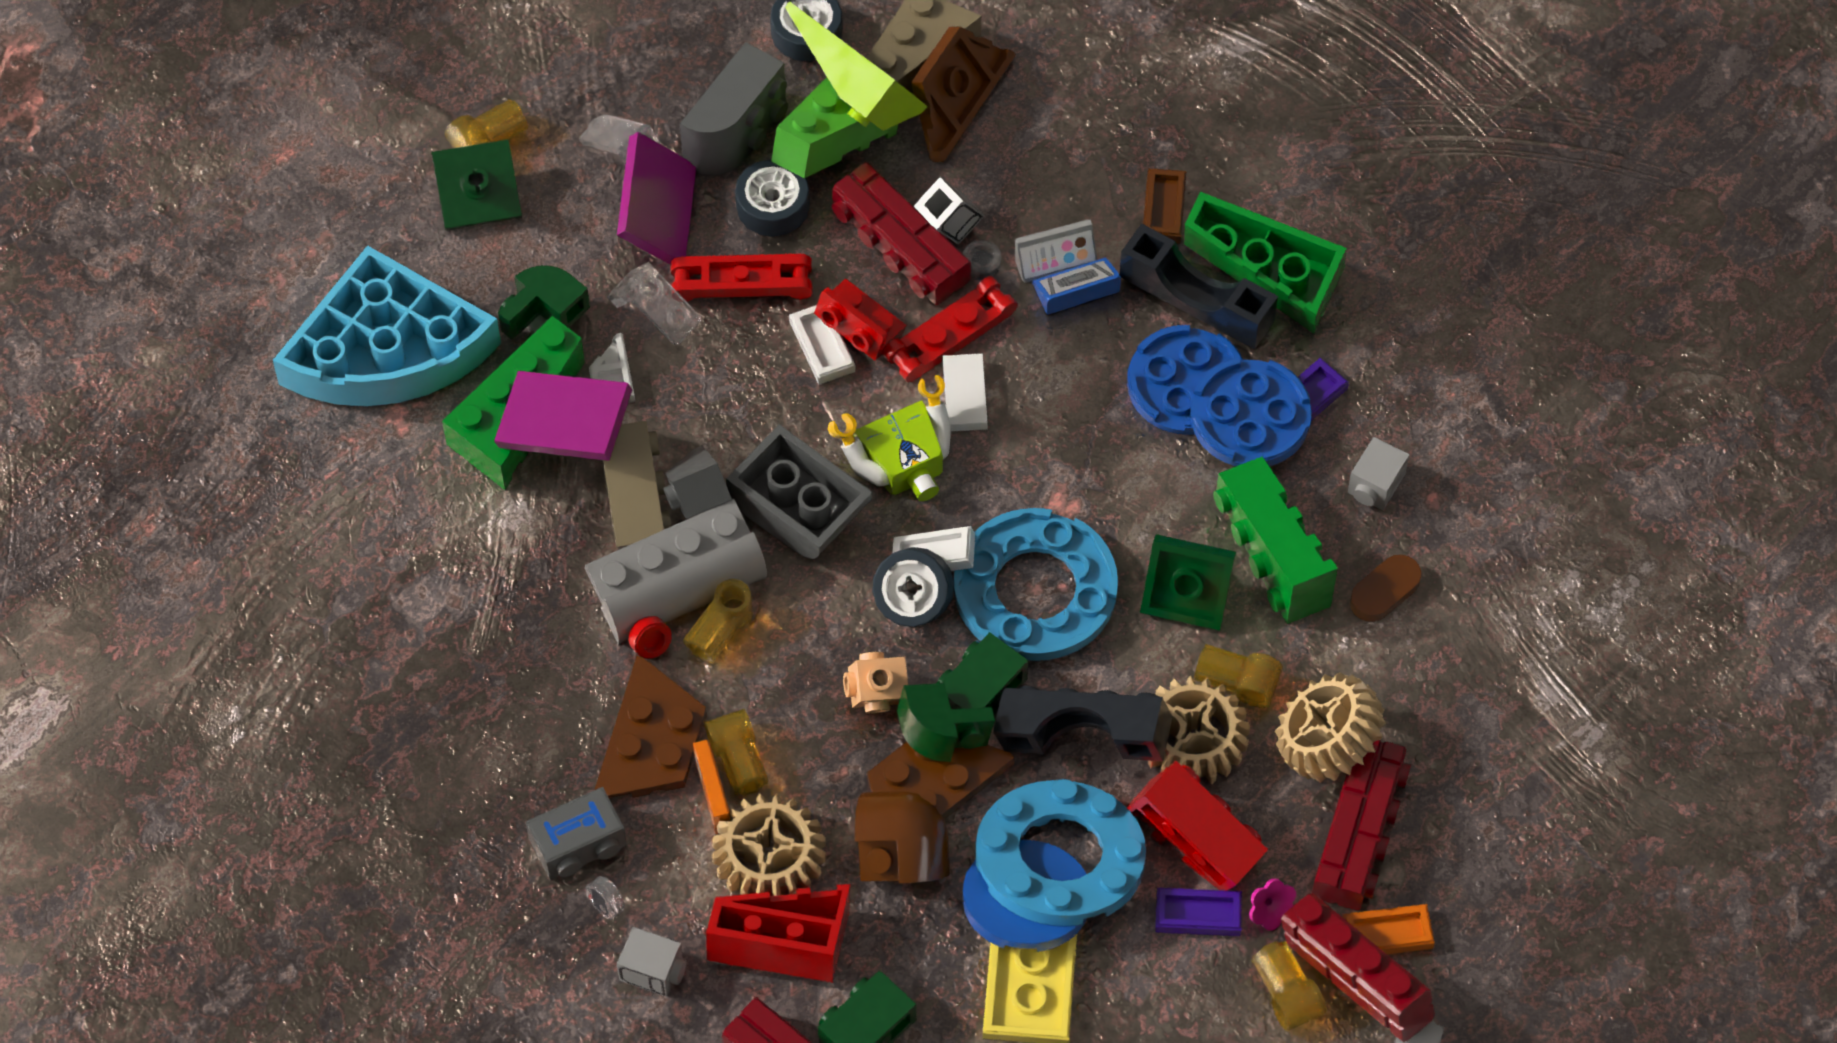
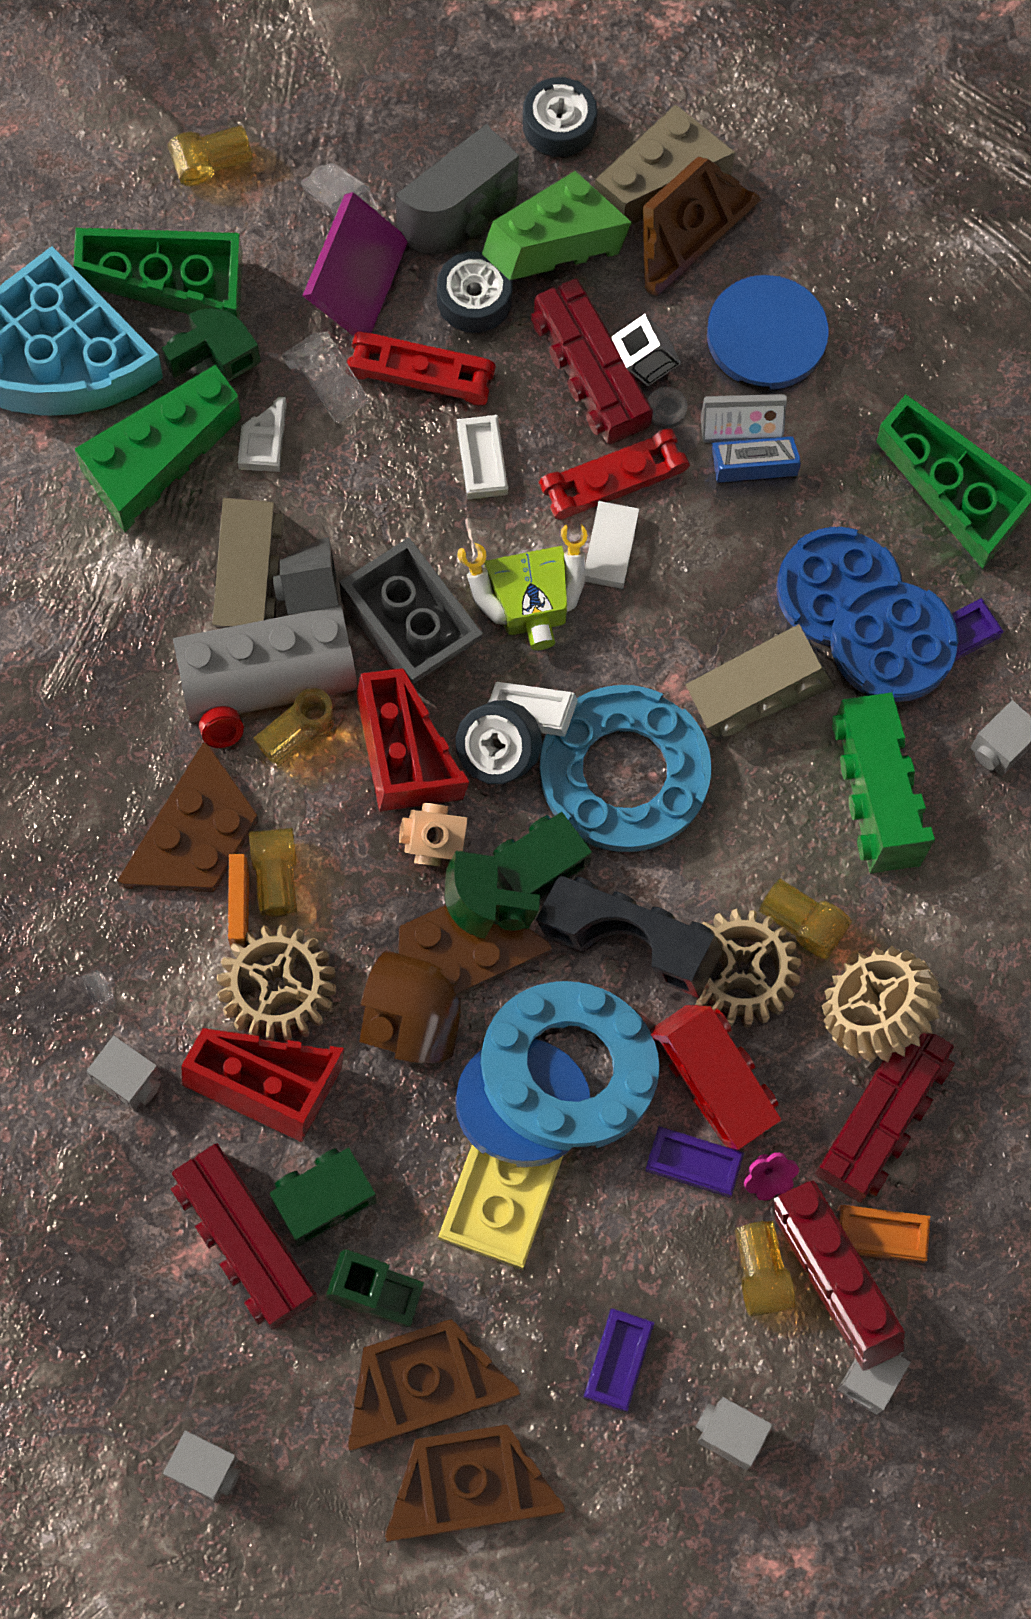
camera: 10 degrees right, 10 degrees up
dark green tile [431,139,522,230] -> none
magenta tile [494,371,632,461] -> none
dark grey brick [526,787,627,880] -> none
wedge [785,1,927,131] -> none
red bracket [814,278,907,361] -> none
black arch [1119,223,1278,349] -> none
dark green tile [1140,534,1236,631] -> none
reddish brown tile [1143,168,1187,244] -> none
reddish brown tile [1350,555,1421,622] -> none
none -> green wedge [73,227,243,320]
none -> red wedge [356,668,469,812]
none -> dark tan wedge [685,624,835,737]
none -> blue tile [707,275,829,390]

